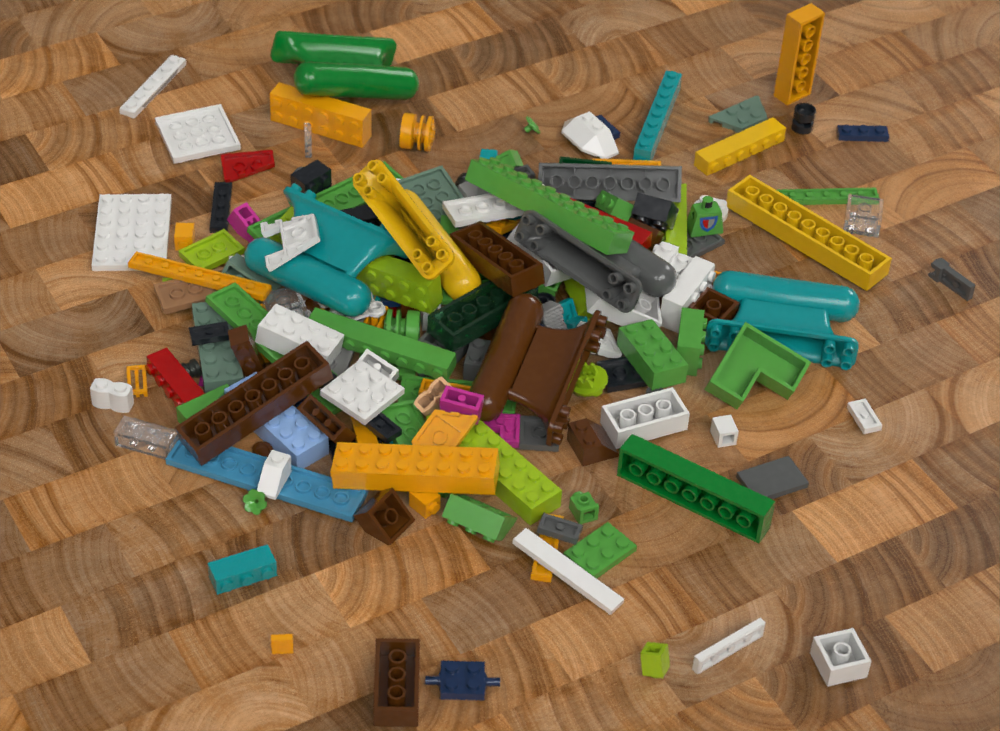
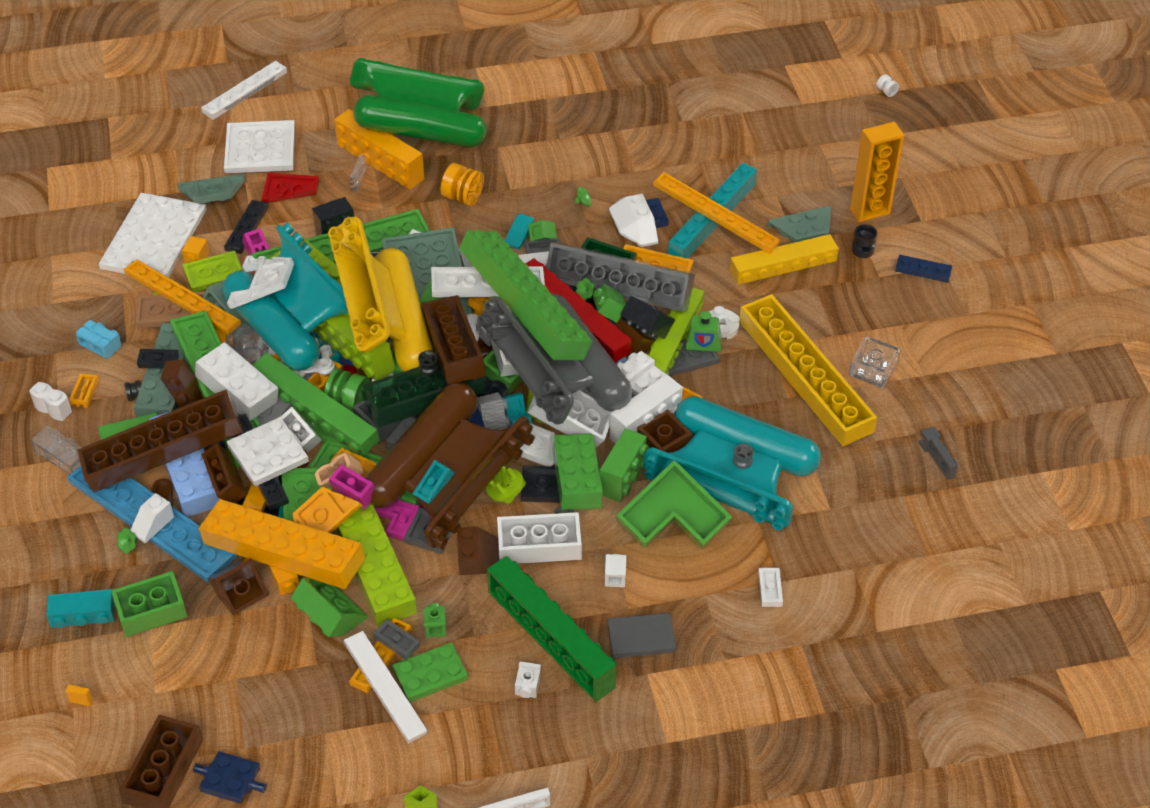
camera: 20 degrees right, 5 degrees up
red brick [145,347,205,407] -> none
bright green tile [775,188,880,205] -> none
none -> medium azure brick [76,320,122,359]
none -> bright green brick [111,571,187,637]
none -> sand green wing [178,174,245,204]
none -> teal slope [412,460,454,504]
none -> pearl dark grey wheel [418,351,438,375]
none -> white brick [515,662,541,698]
none -> bright green plant [576,278,594,301]
none -> light orange tile [653,172,780,254]
none -> dark grey wheel [733,444,754,469]

